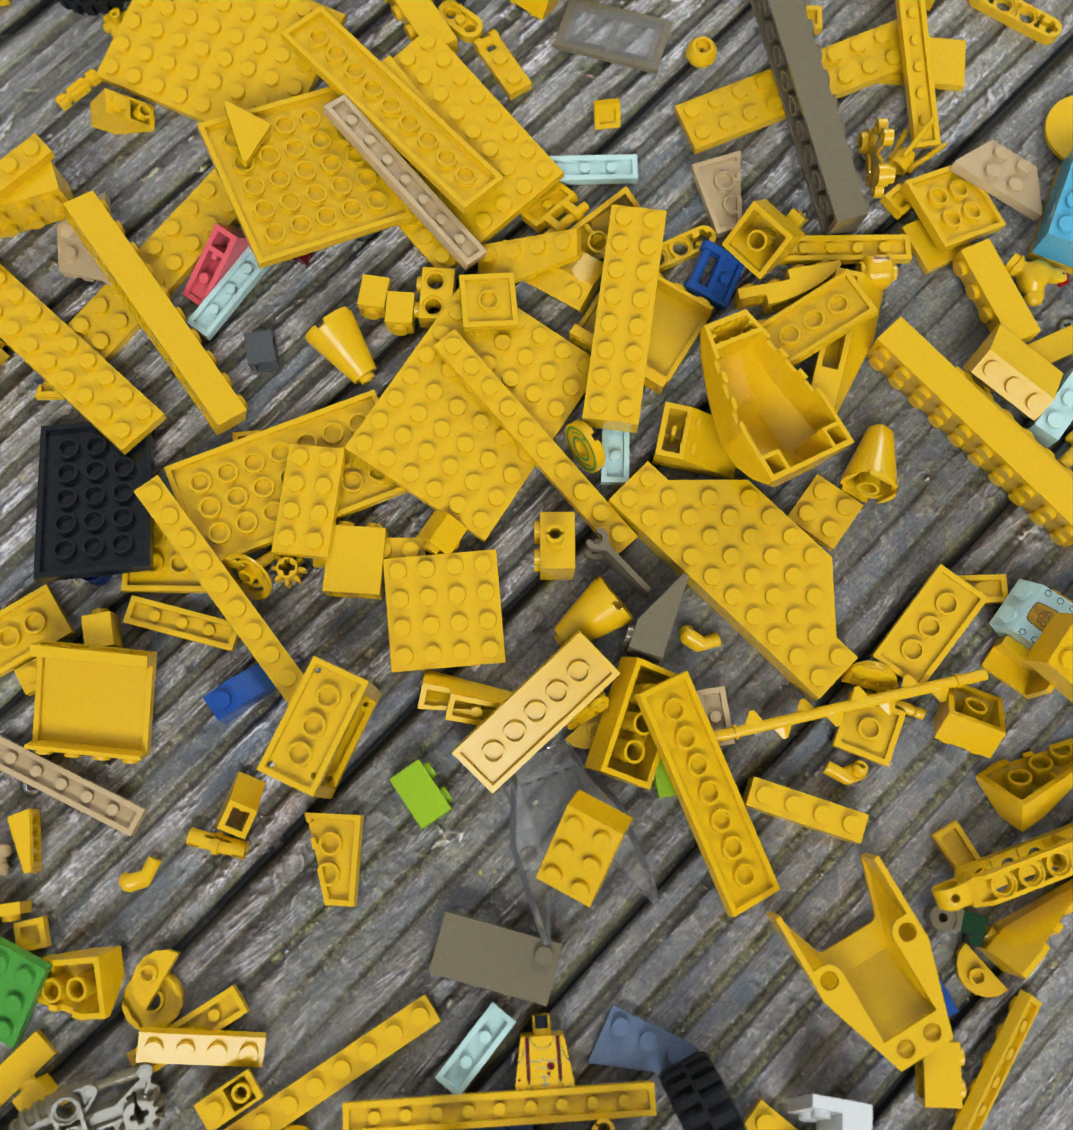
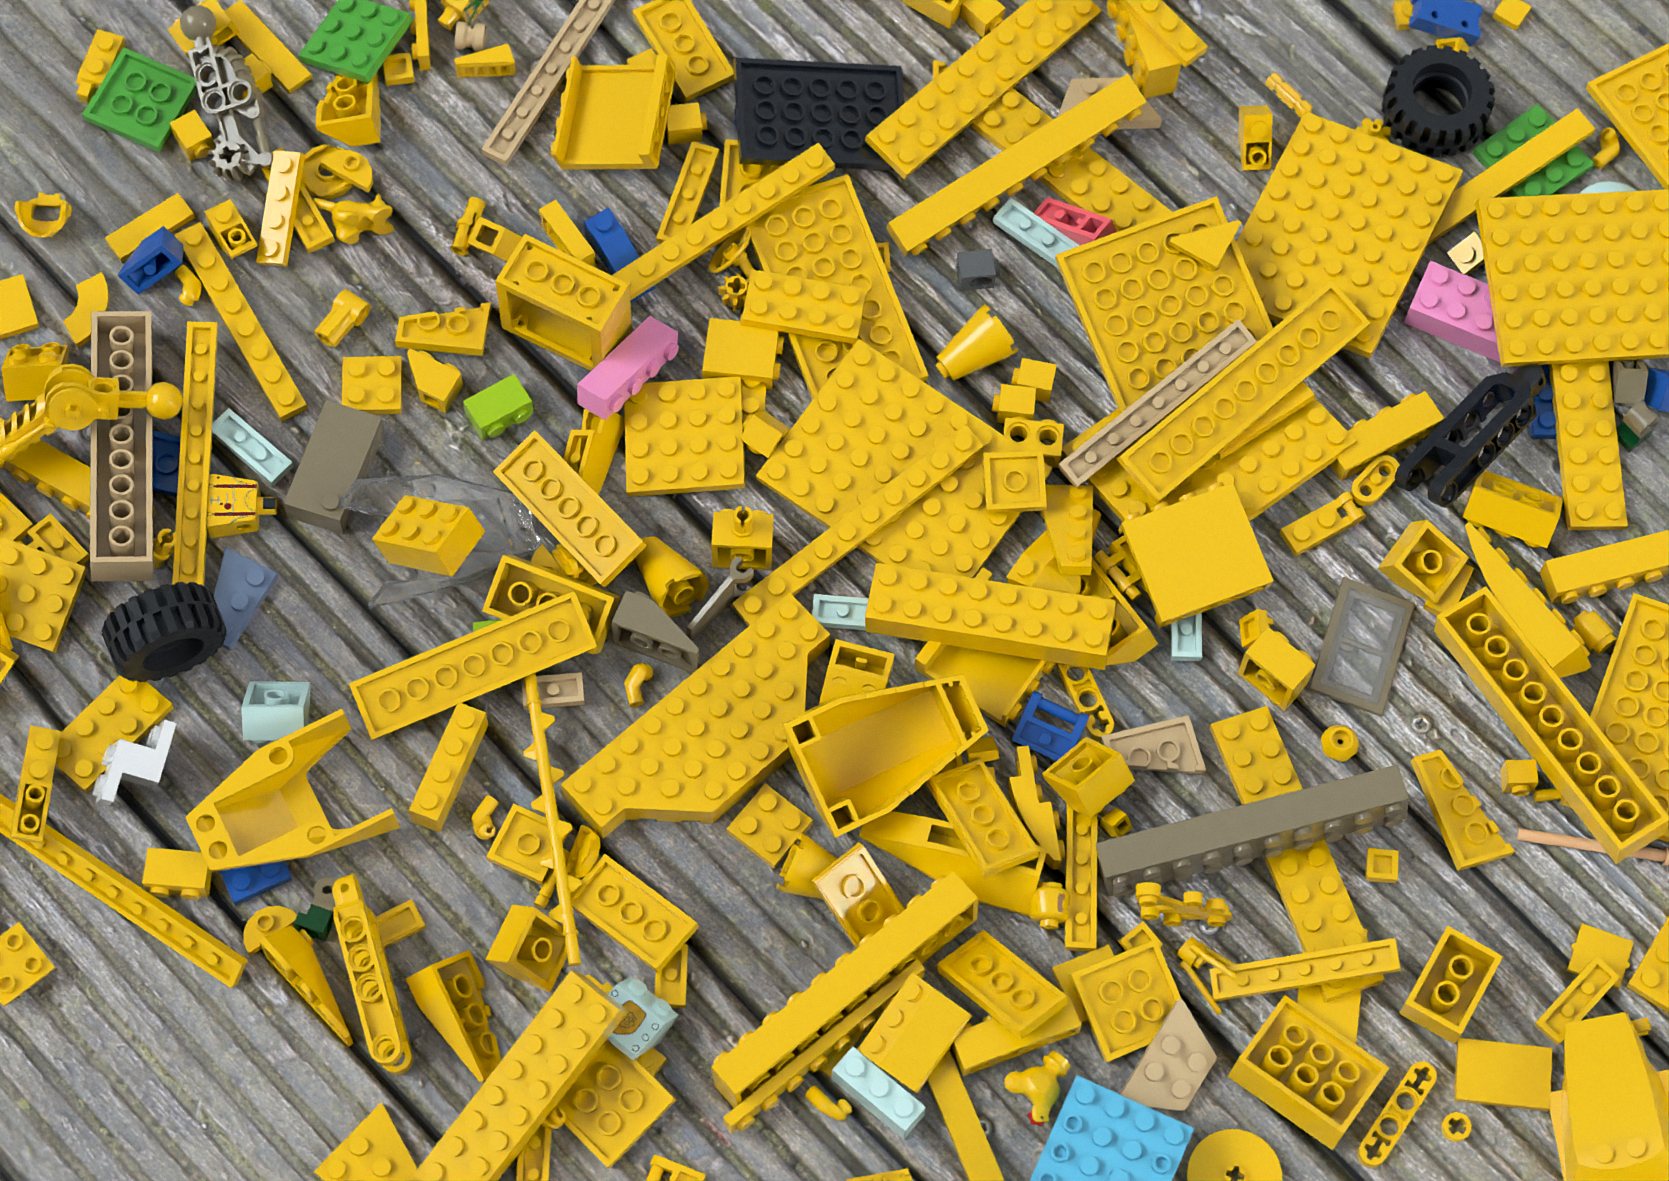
camera: 90 degrees right, 10 degrees down
yellow arm [118,856,162,892] -> none
yellow tile [565,419,606,474] -> none
none -> light aqua slope [241,681,311,743]
none -> yellow animal [313,194,394,244]
none -> yellow piece [314,289,371,348]
none -> yellow plate [342,356,403,415]
none -> yellow slope [407,348,463,413]
none -> yellow piece [539,199,597,268]
none -> bright pink brick [577,316,679,420]
none -> yellow tile [811,842,905,949]
none -> yellow plate [937,930,1068,1039]
none -> yellow panel [1118,482,1274,629]
none -> yellow slope [1227,995,1389,1151]
none -> yellow brick [1237,627,1315,711]

